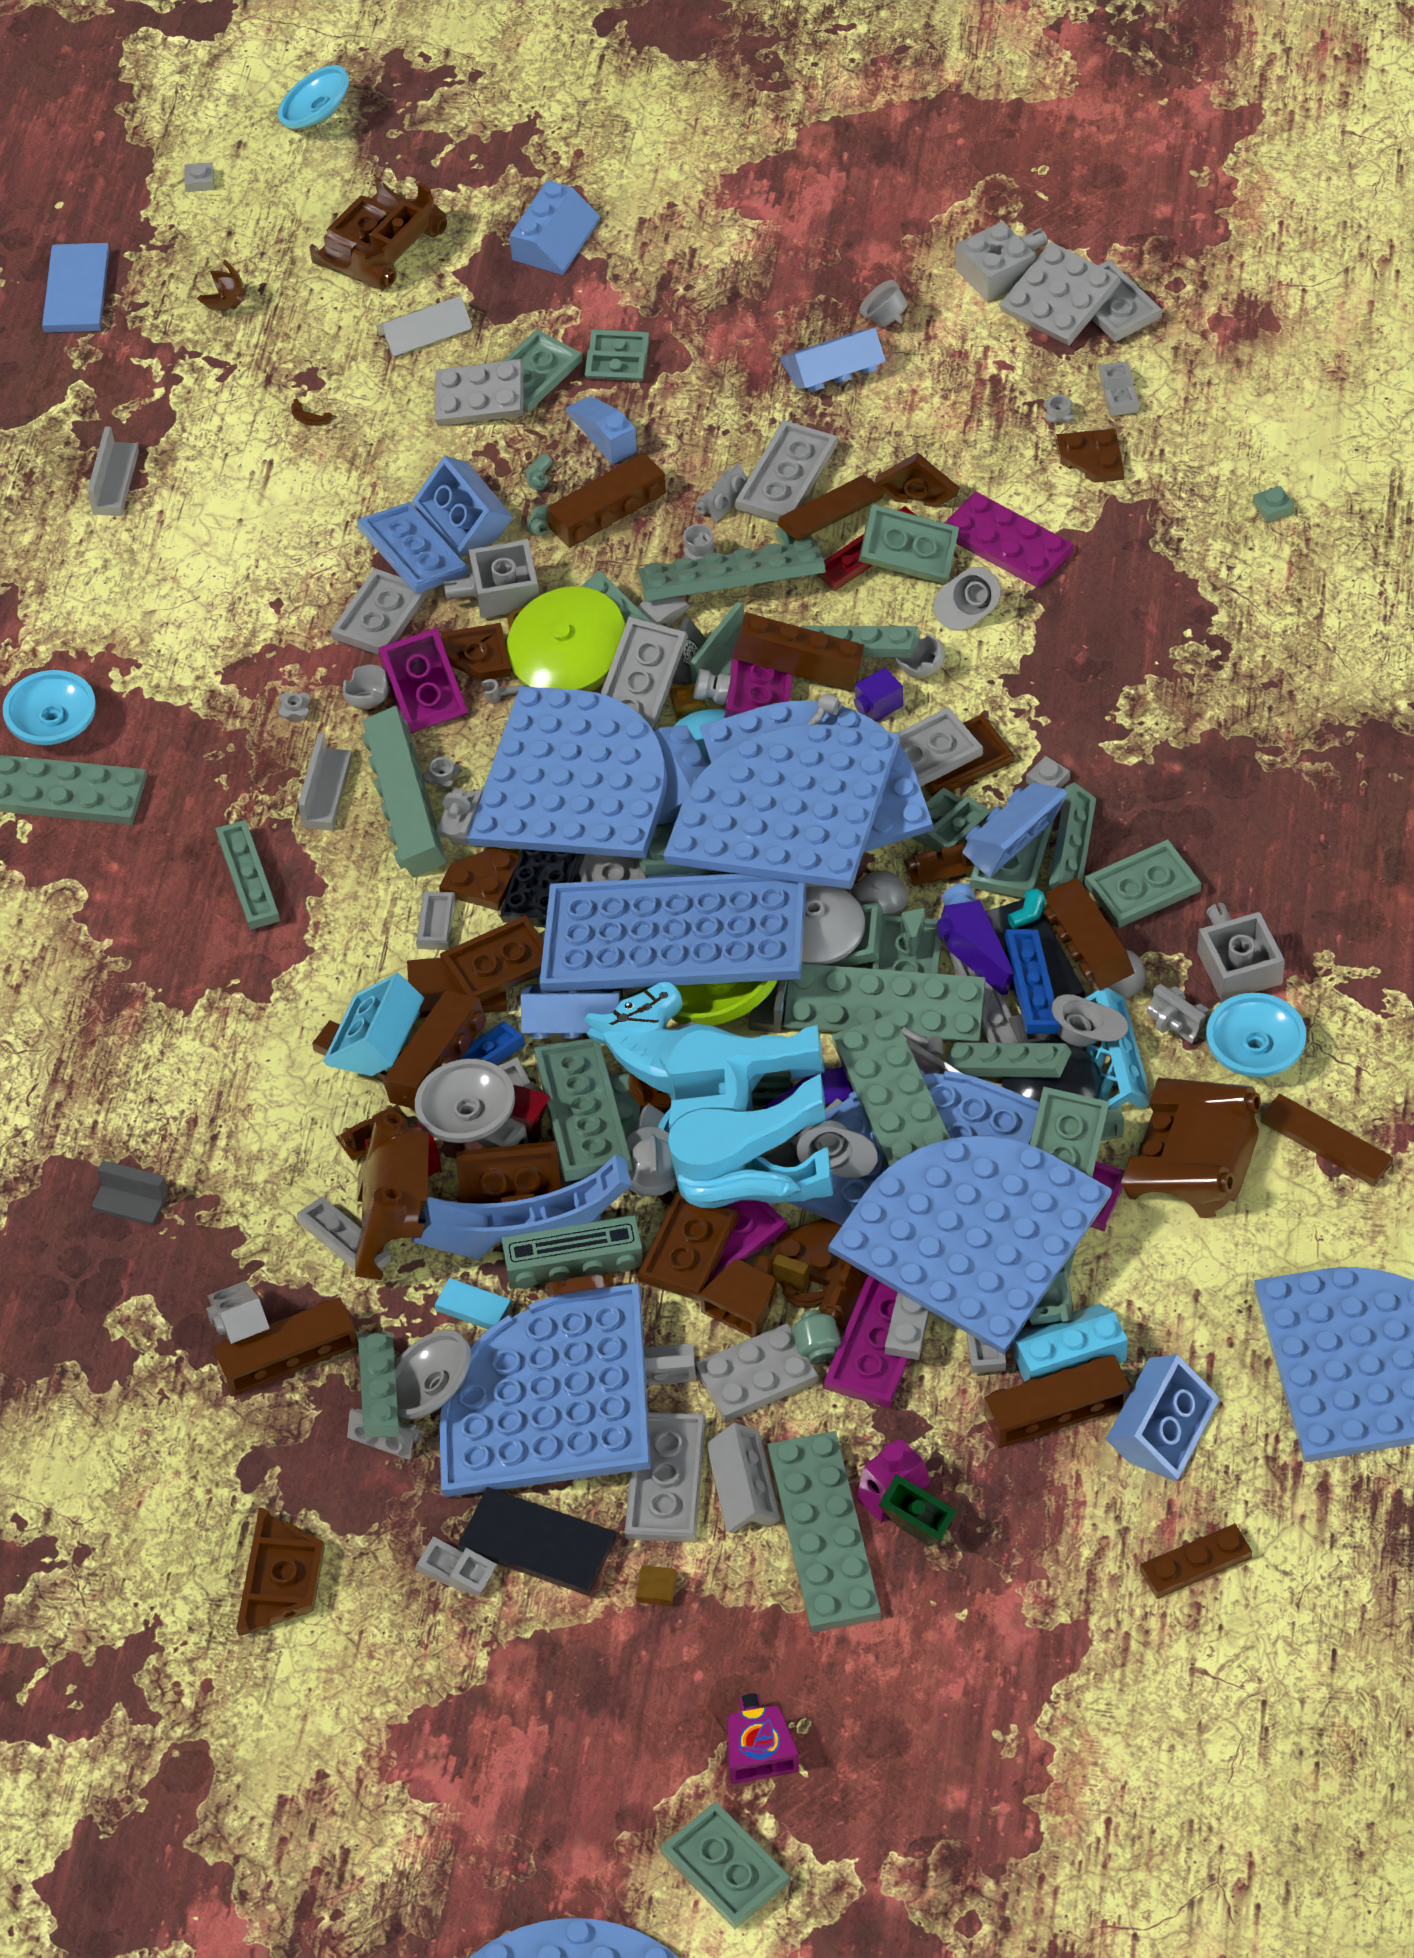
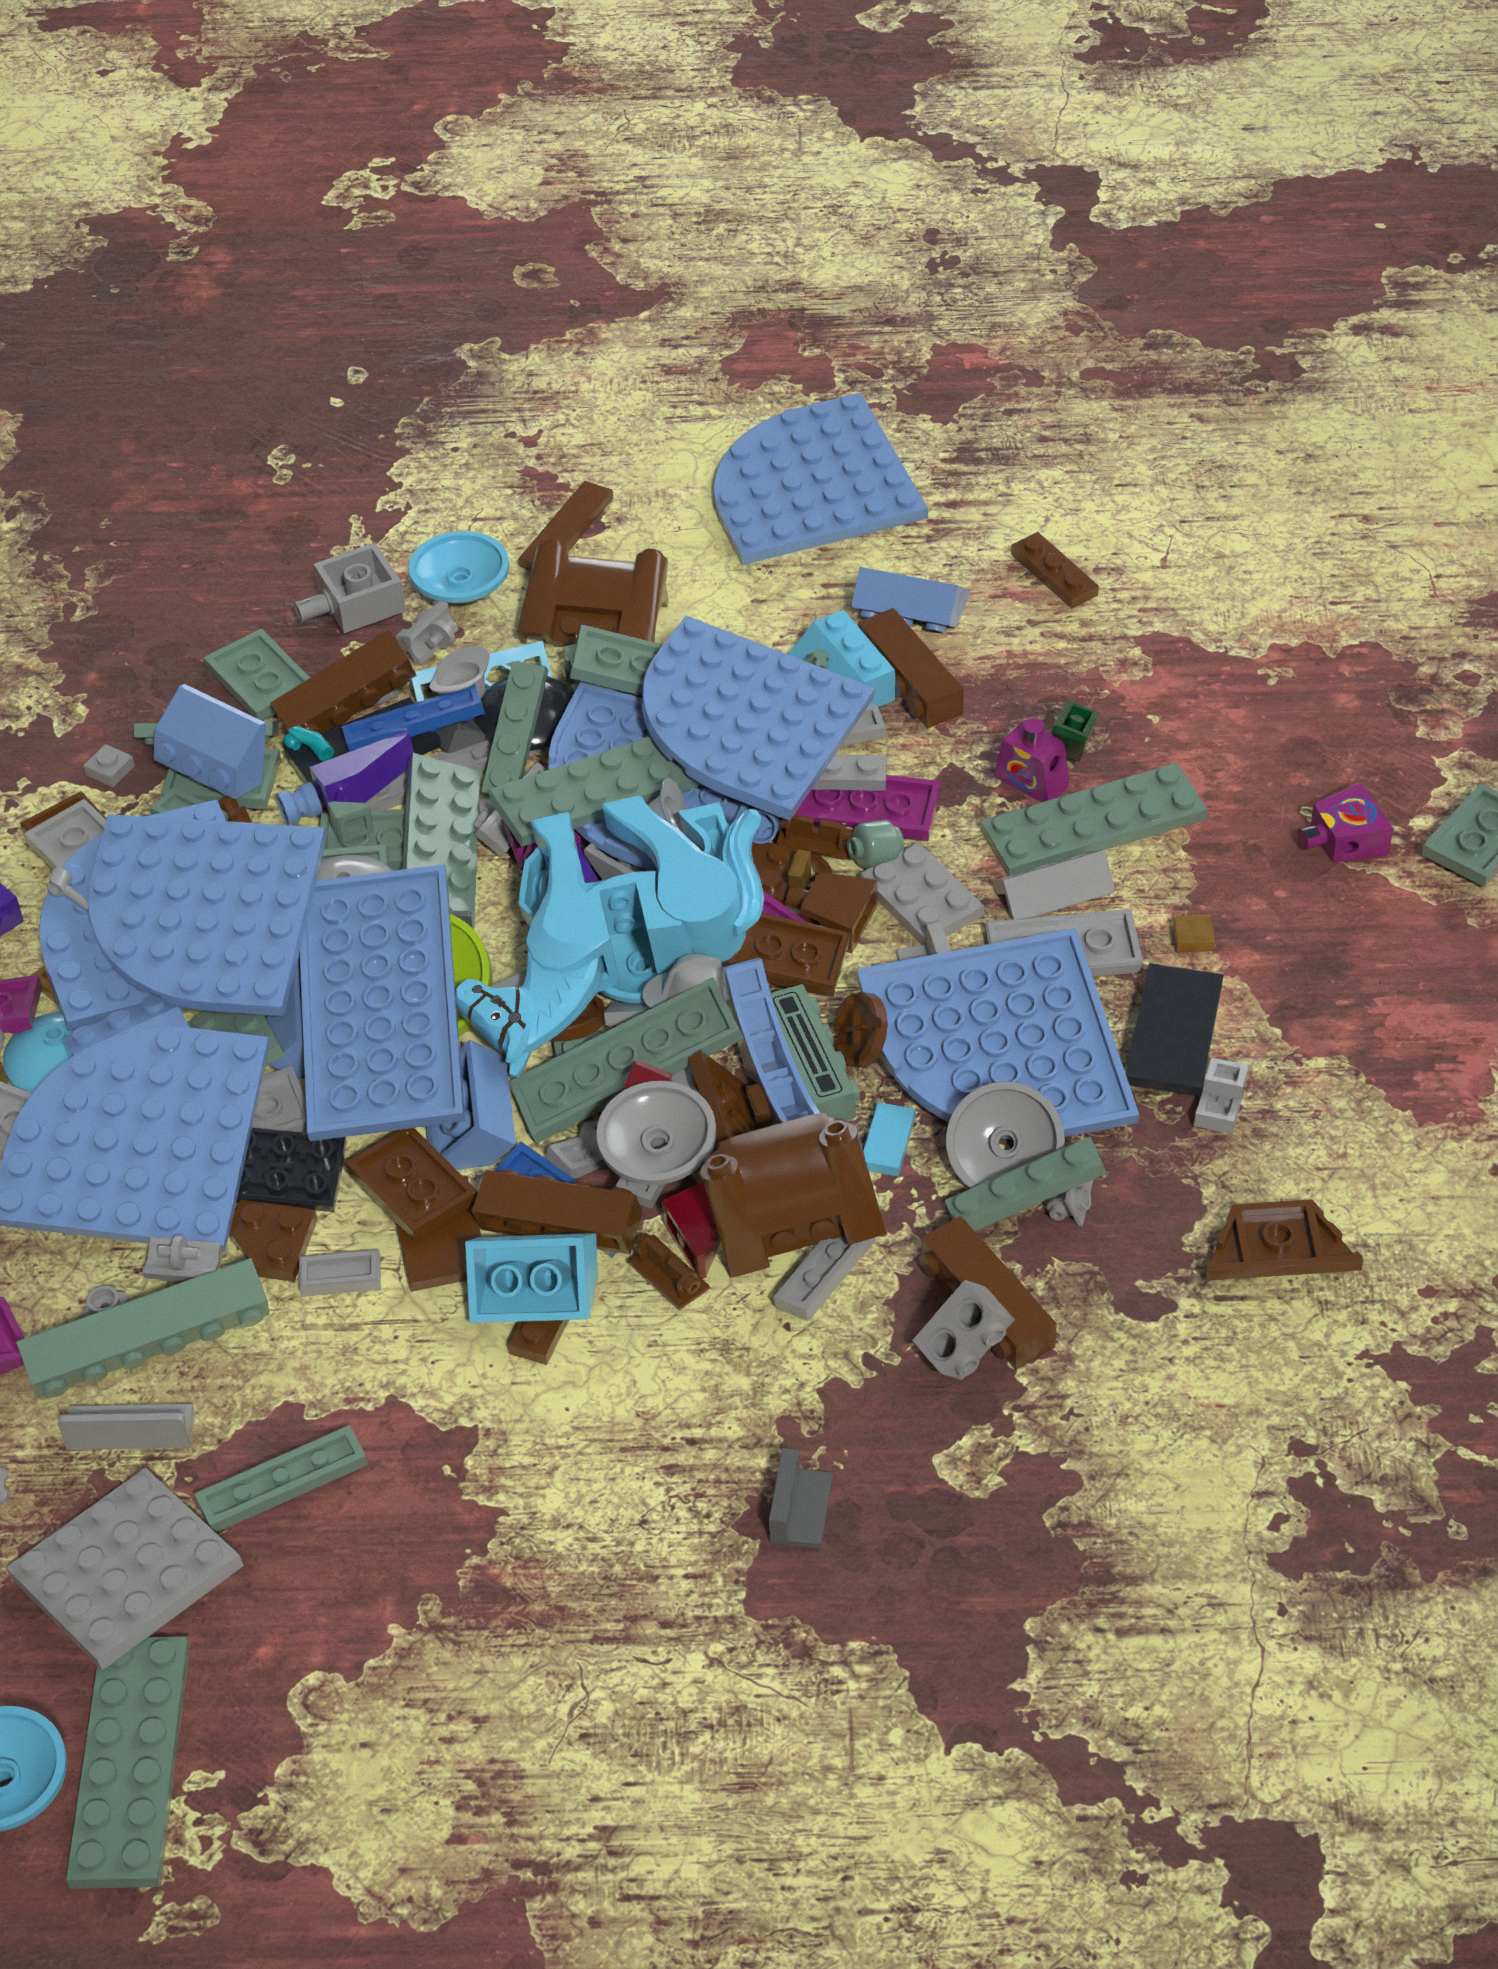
camera: 100 degrees left, 5 degrees down
none -> light grey plate [6,1468,244,1671]

